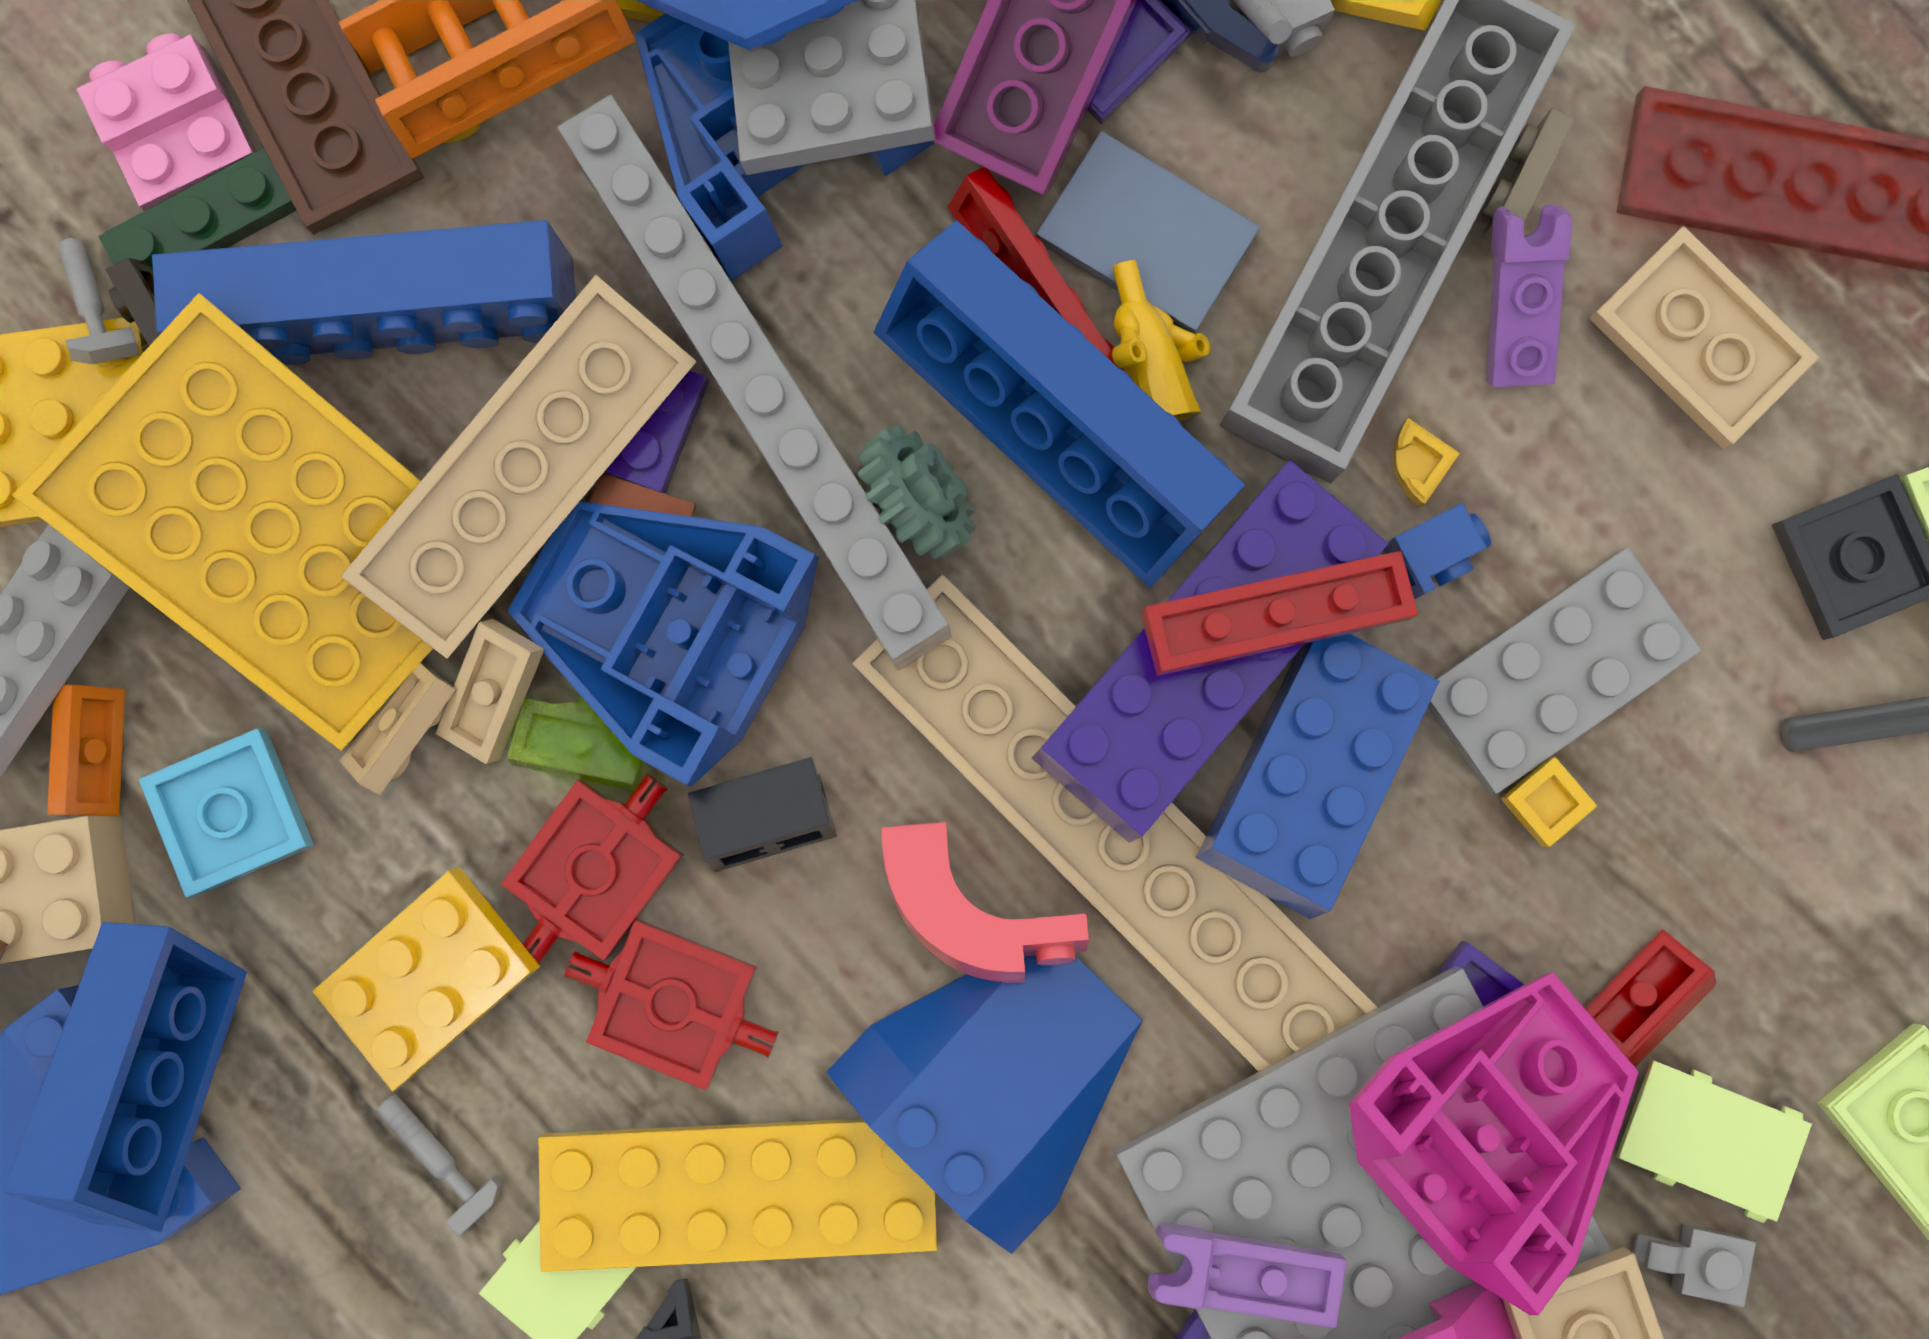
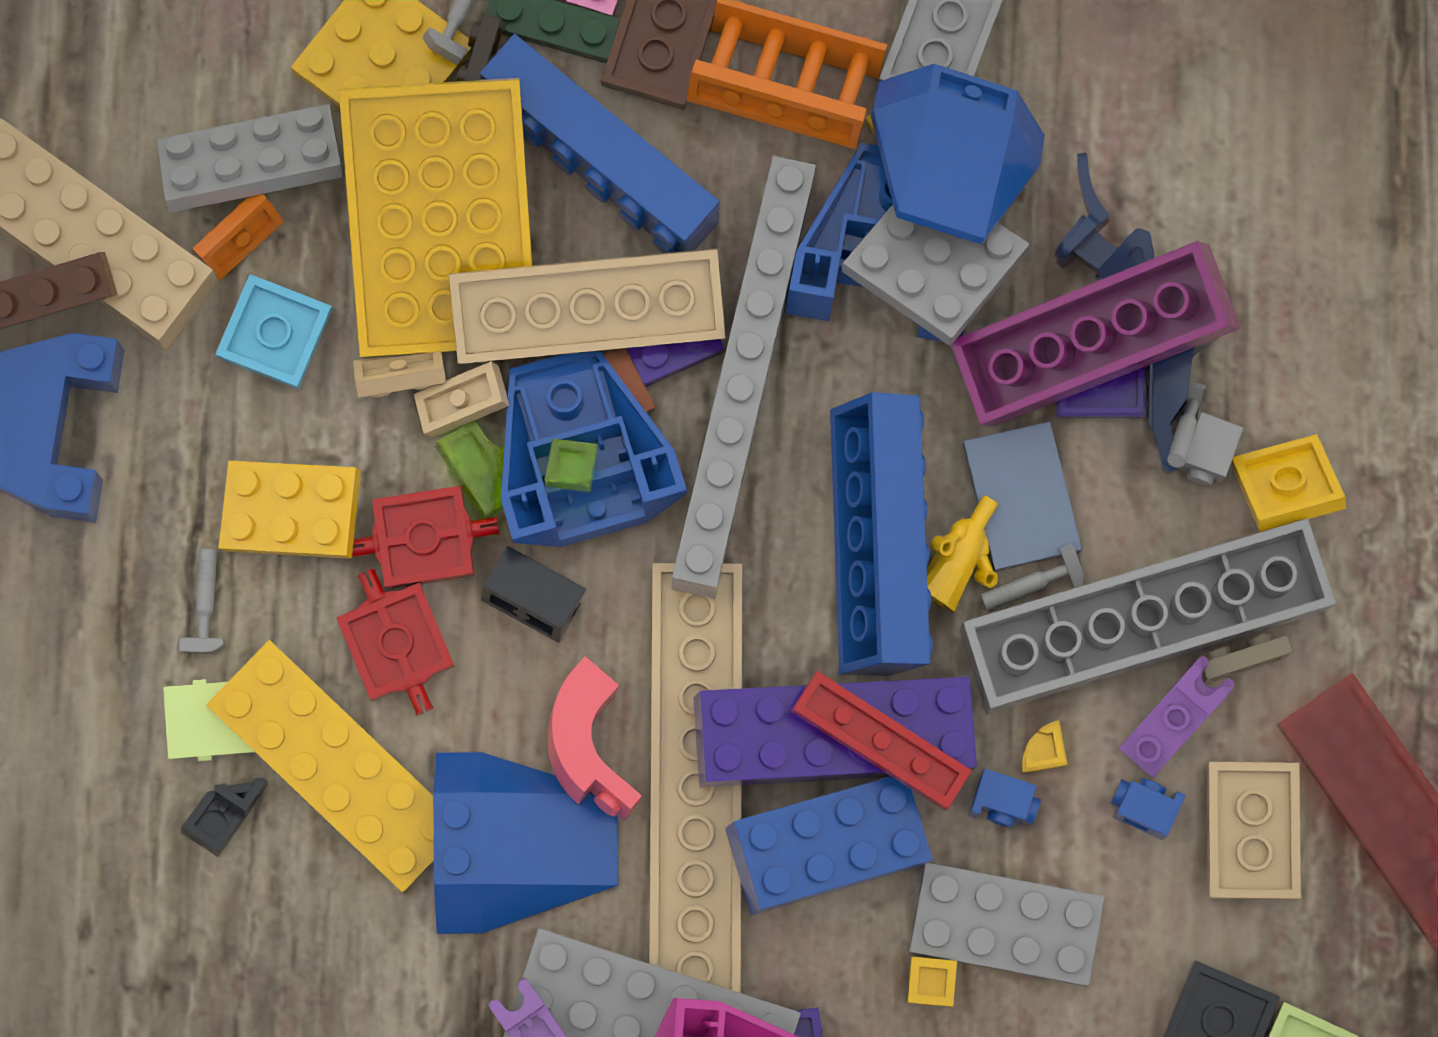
camera: 45 degrees right, 5 degrees down
blue brick [3,922,247,1232] -> none
sand green gear [857,425,976,560] -> none
red plate [947,167,1127,373] -> none
none -> clear neon green plate [545,438,598,492]
none -> light grey piece [981,542,1085,611]
none -> blue brick [1110,778,1186,840]

